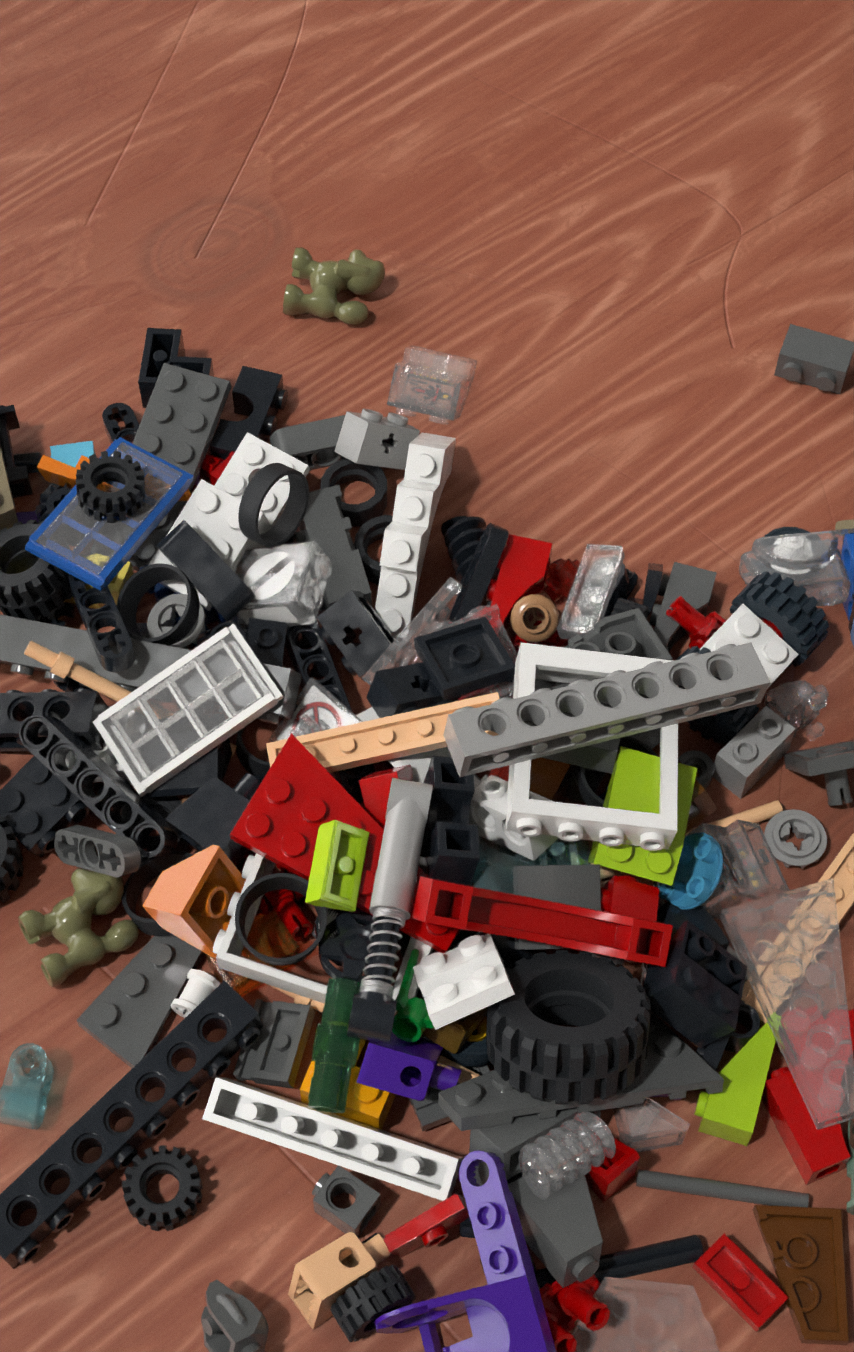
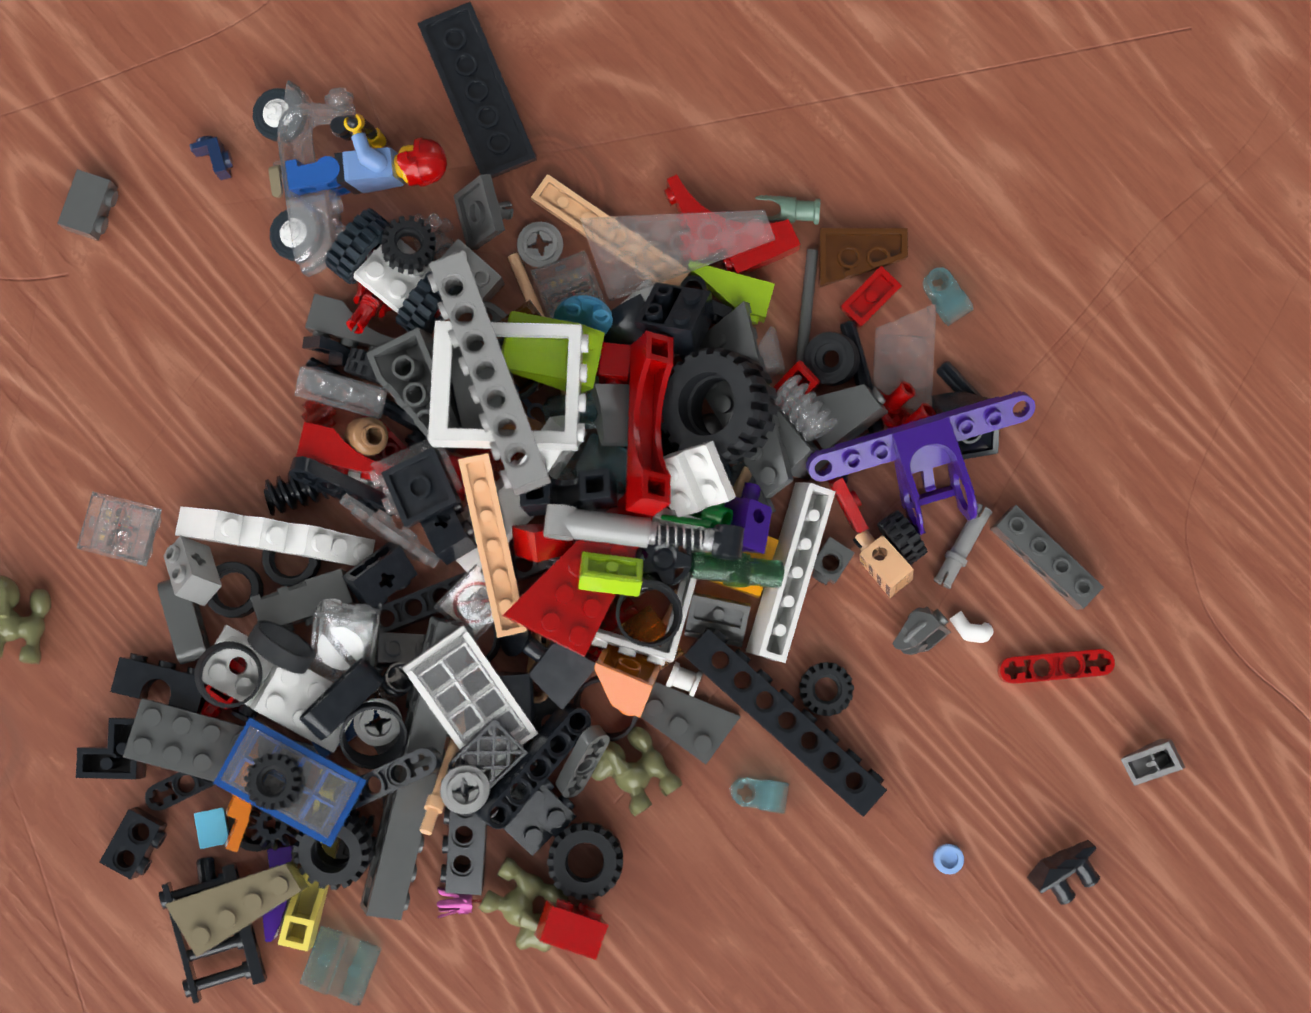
camera: 90 degrees left, 25 degrees up
none -> black brick [99,807,168,880]
none -> black tyre [195,641,262,708]
none -> black tyre [382,215,436,274]
none -> light grey gear [440,764,490,814]
none -> black window [446,718,528,798]
none -> black tyre [804,332,860,386]

